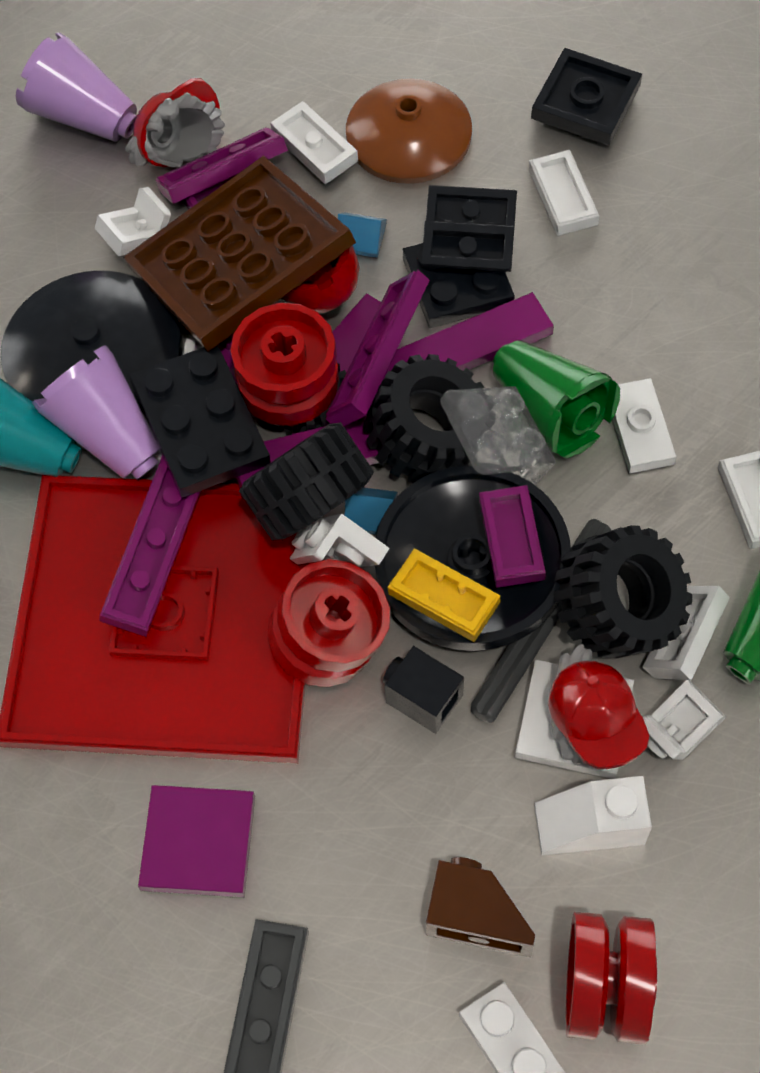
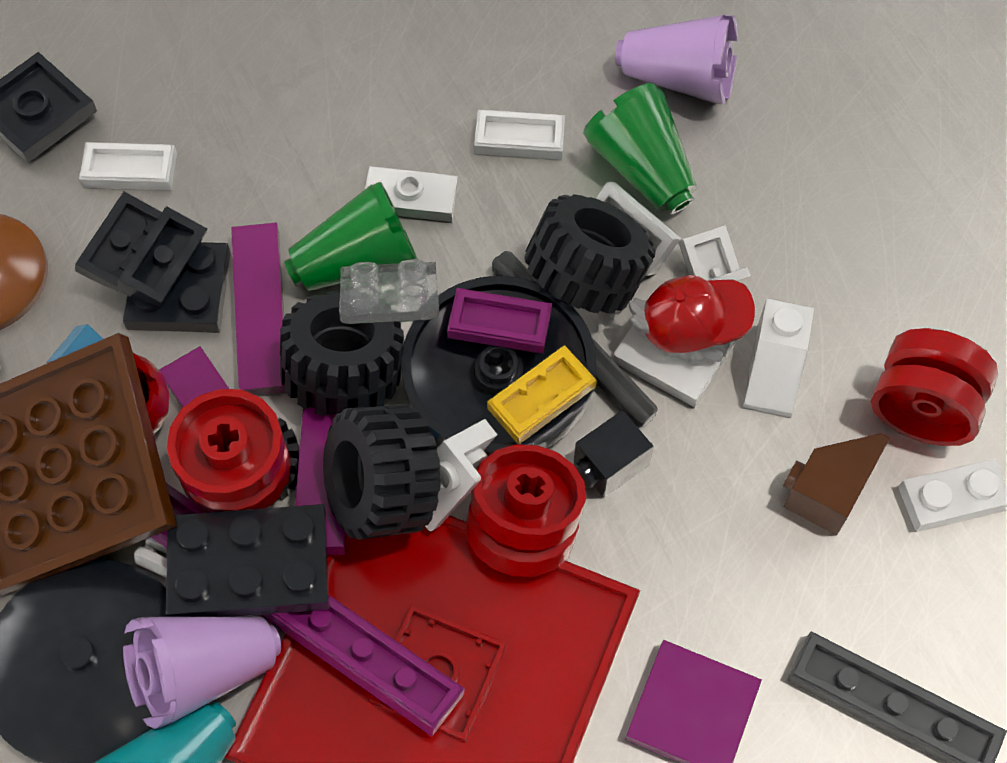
camera: 75 degrees left, 0 degrees up
magenta tile [326,270,430,426] -> none

